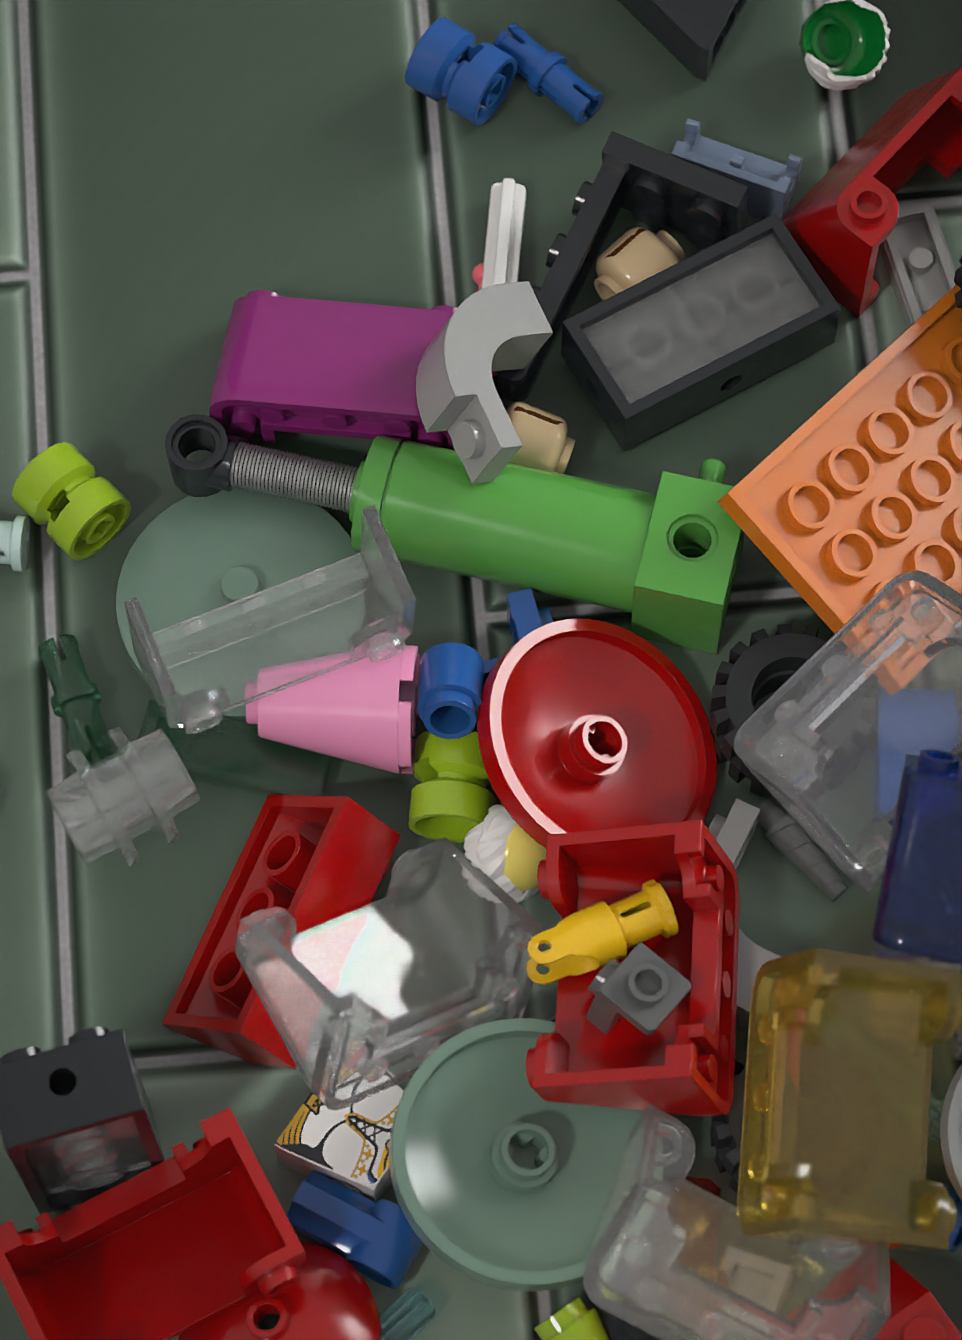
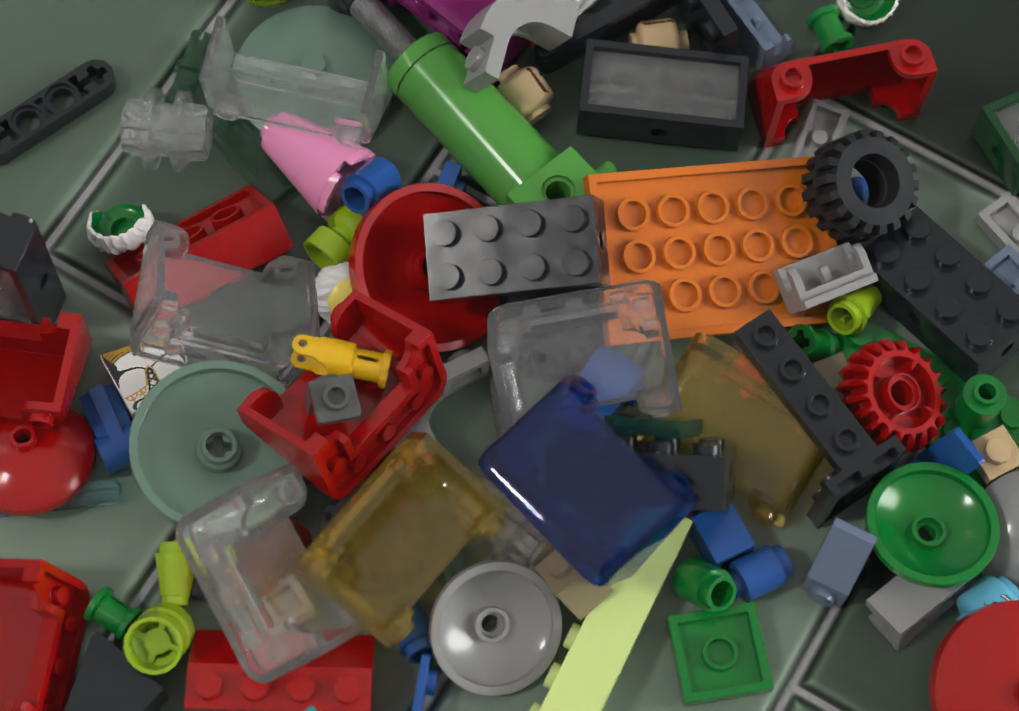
camera: 30 degrees right, 0 degrees up
none -> hair [87,203,155,255]
none -> black brick [423,195,611,304]
none -> green bush [805,4,855,55]

